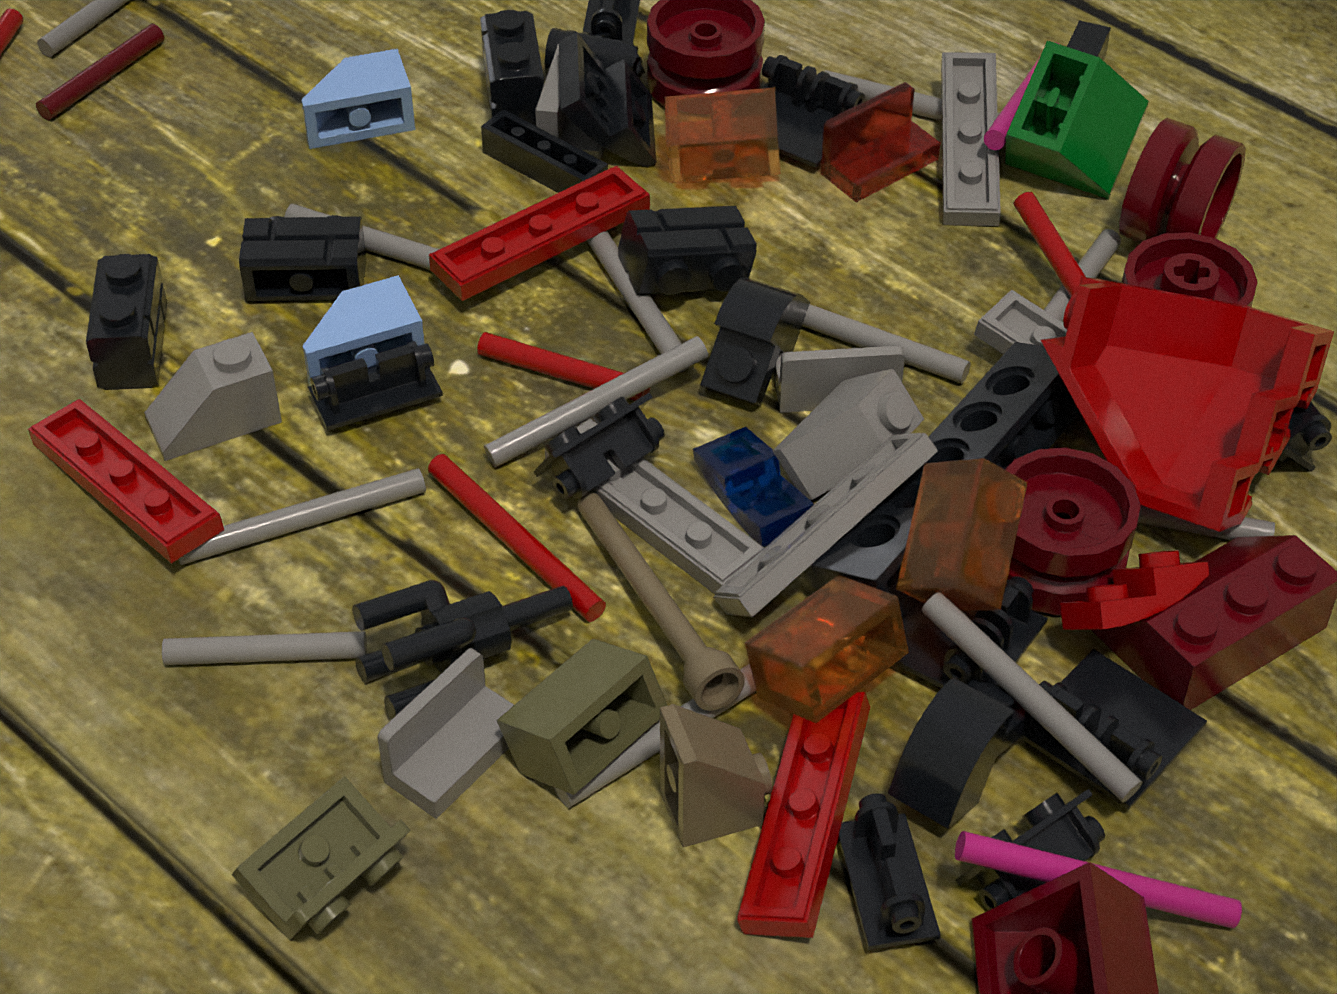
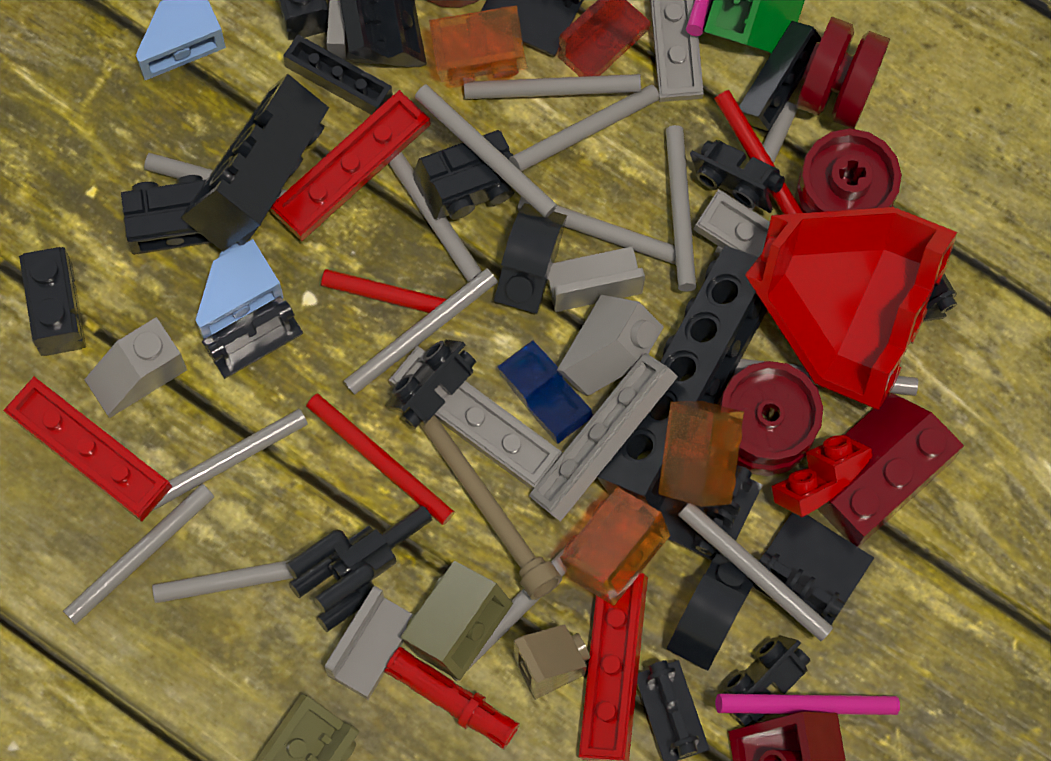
camera: 10 degrees left, 25 degrees up
none -> light grey bar [63,484,214,625]
none -> black wedge [181,74,330,252]
none -> red pin [384,647,520,750]
none -> light grey bar [415,84,557,218]
none -> light grey bar [464,74,641,99]
none -> light grey bar [509,85,659,172]
none -> light grey bar [666,125,696,292]
none -> black hinge [690,140,785,213]
none -> black piece [739,21,822,131]

